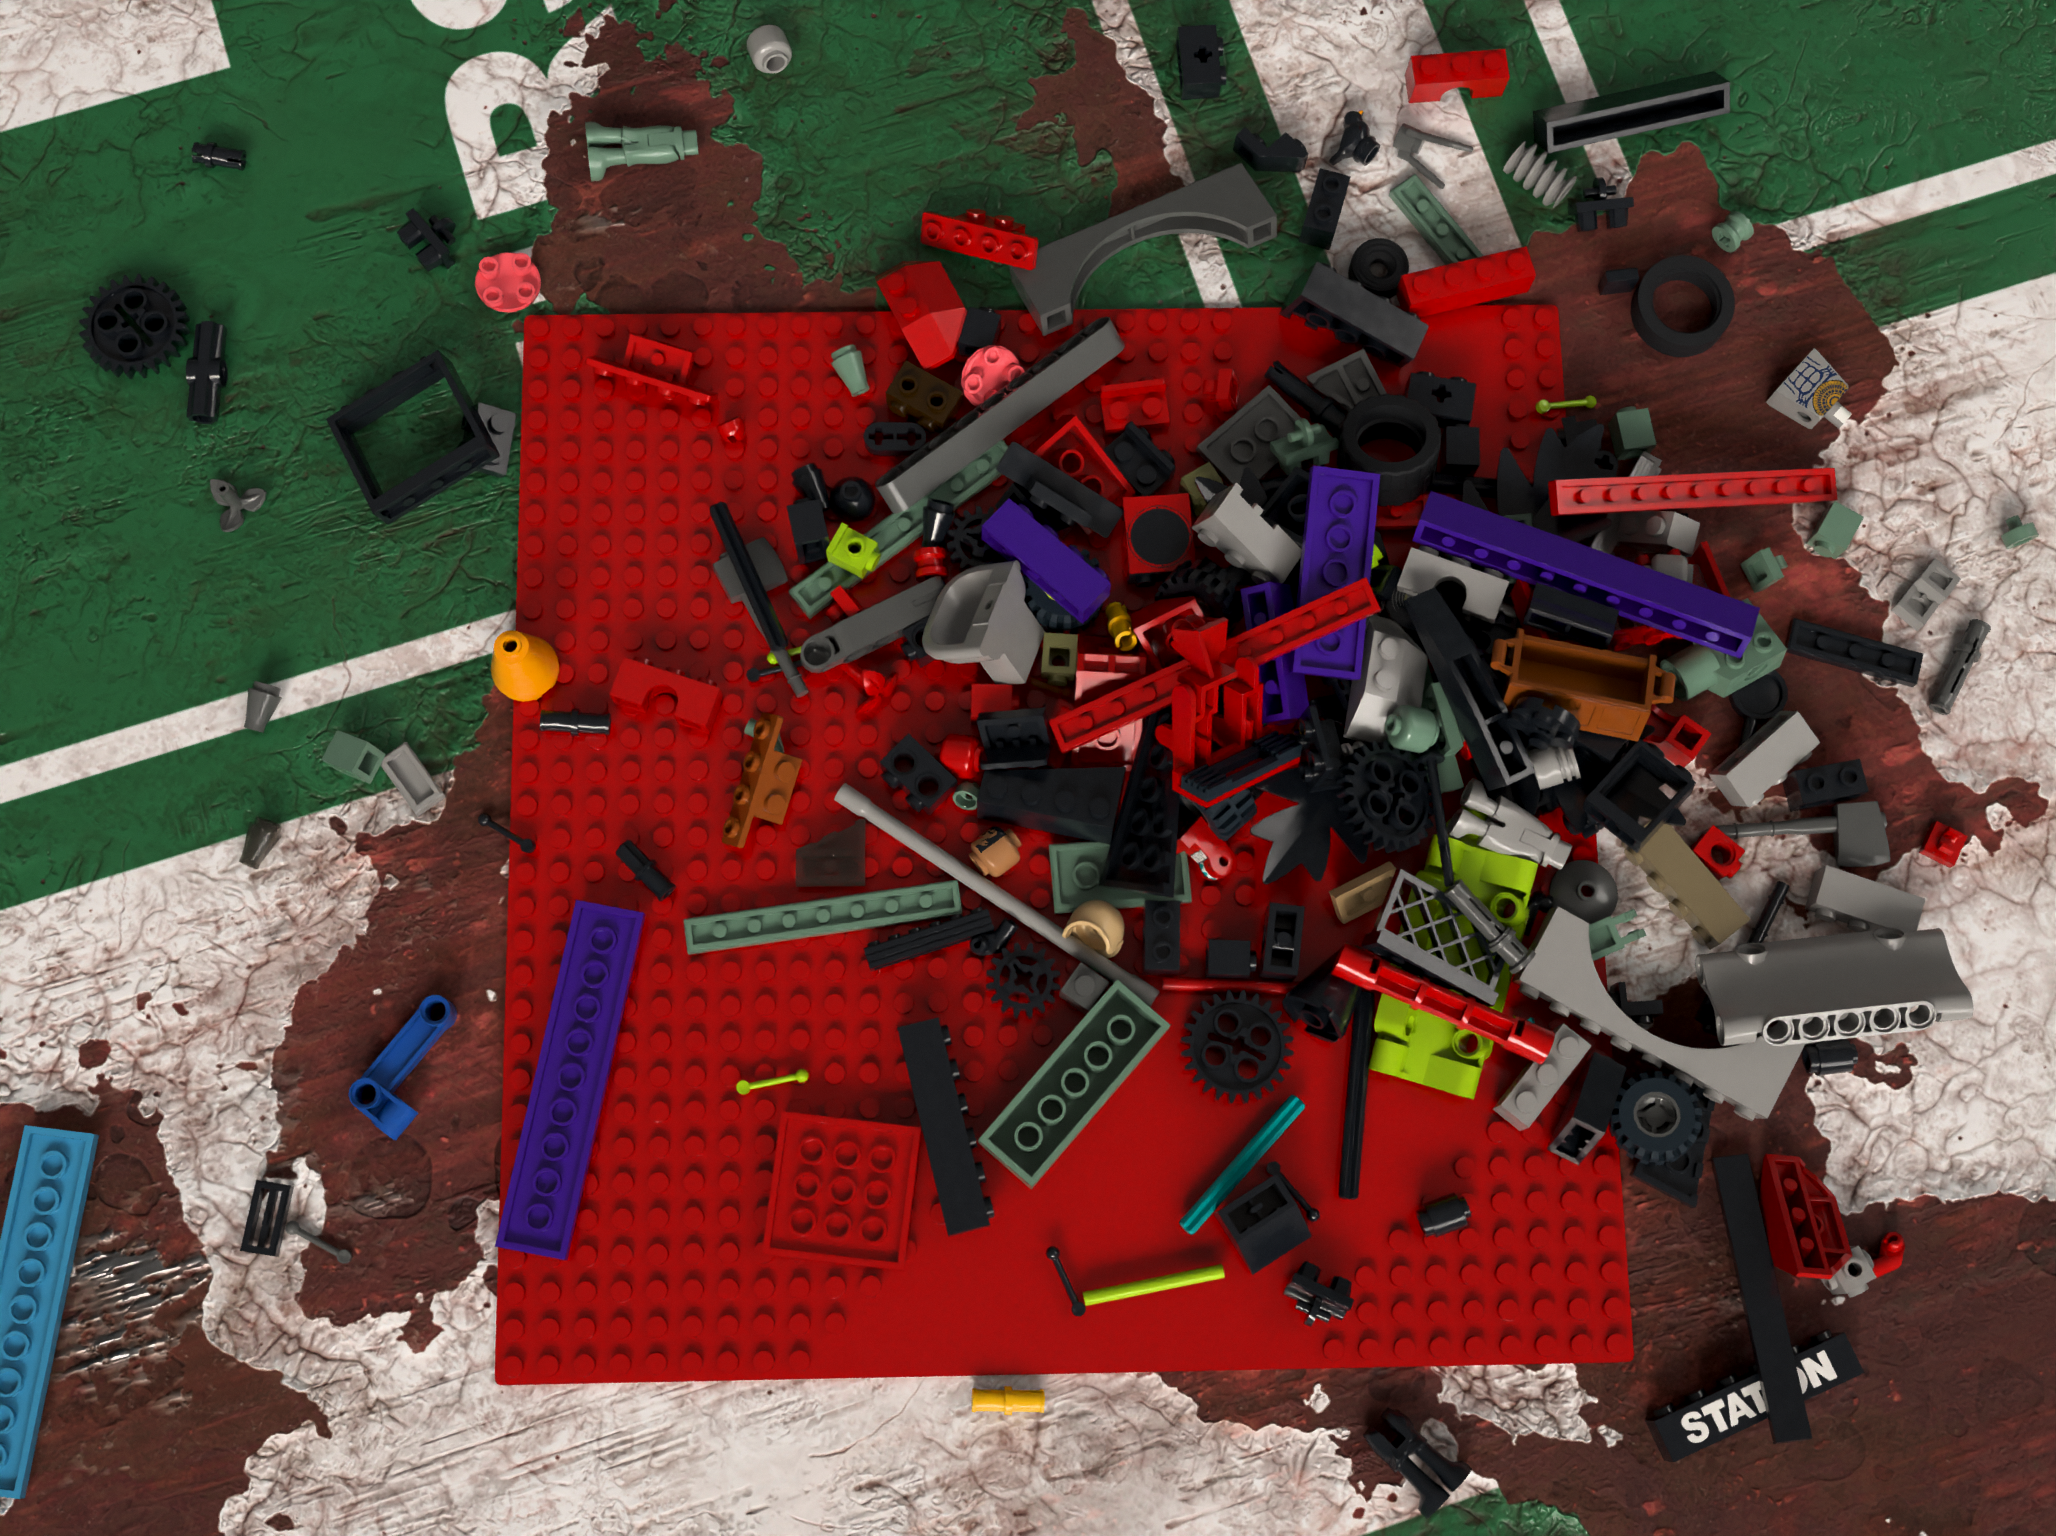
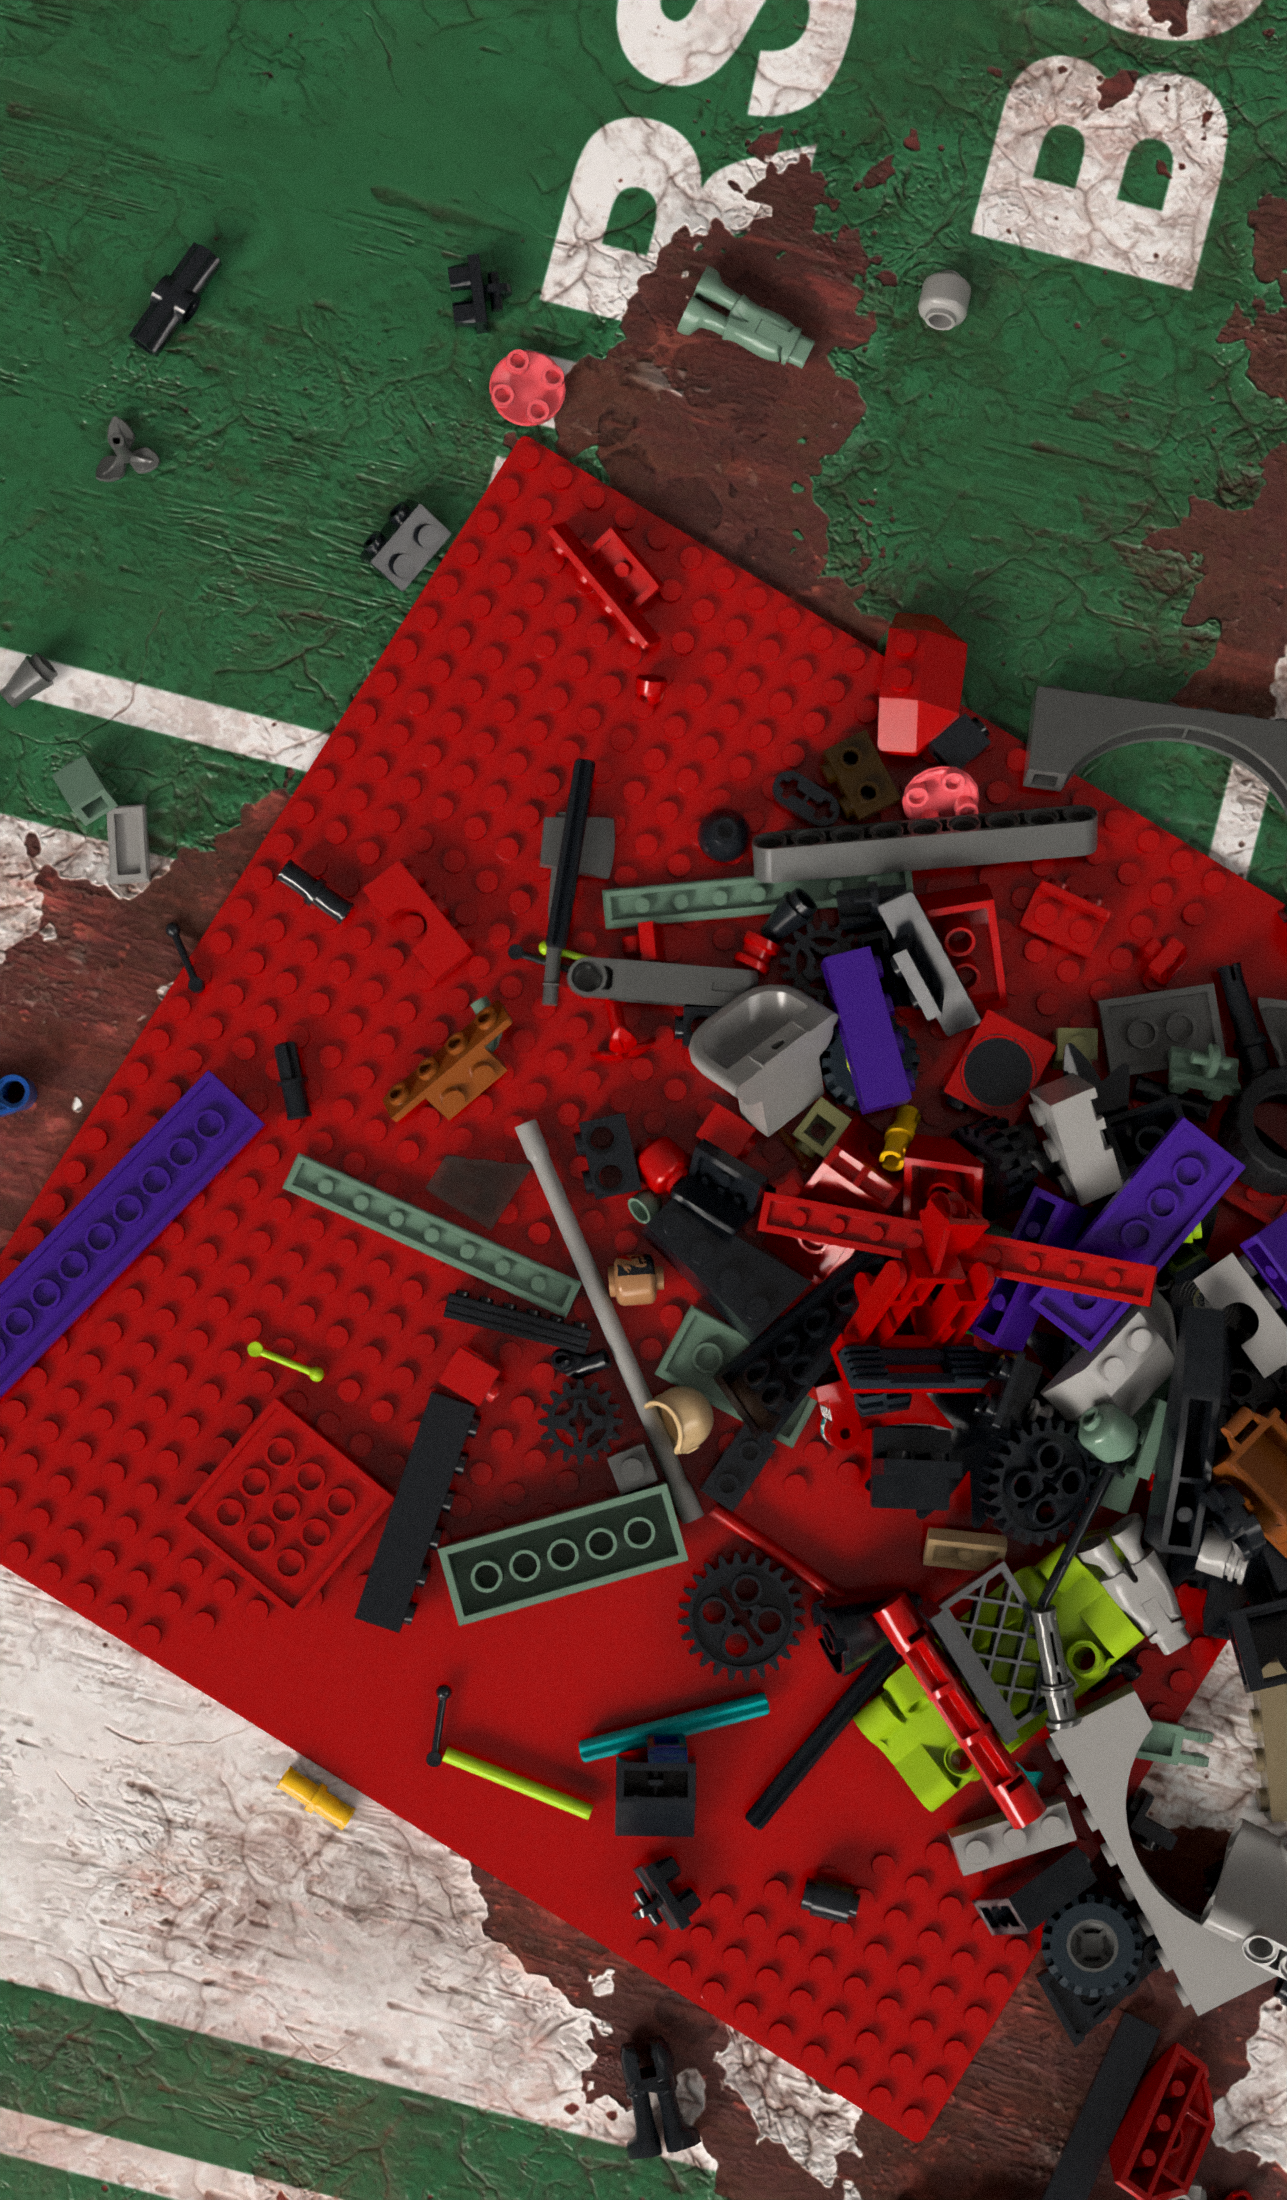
camera: 35 degrees right, 10 degrees up
black gear [79,274,191,379] -> none
black pin [192,142,246,171] -> none
black window [326,350,501,525] -> none
light orange cone [491,630,560,702] -> none
black brick [787,498,830,565] -> none
black cone [791,463,832,512] -> none
lime brick [826,522,881,579] -> none
sand green cone [831,345,870,397] -> none
red bracket [920,209,1038,270] -> none
black bracket [1103,421,1176,496] -> none
black brick [1205,939,1257,979] -> none
black brick [1258,902,1305,981] -> none
black hinge [1266,1161,1320,1222] -> none
dark grey dish [1549,860,1618,925] -> none
none -> red arch [438,1344,507,1406]
none -> clear blue tile [645,1733,688,1763]
none -> black hips [836,881,907,933]
none -> black bracket [870,1427,963,1511]

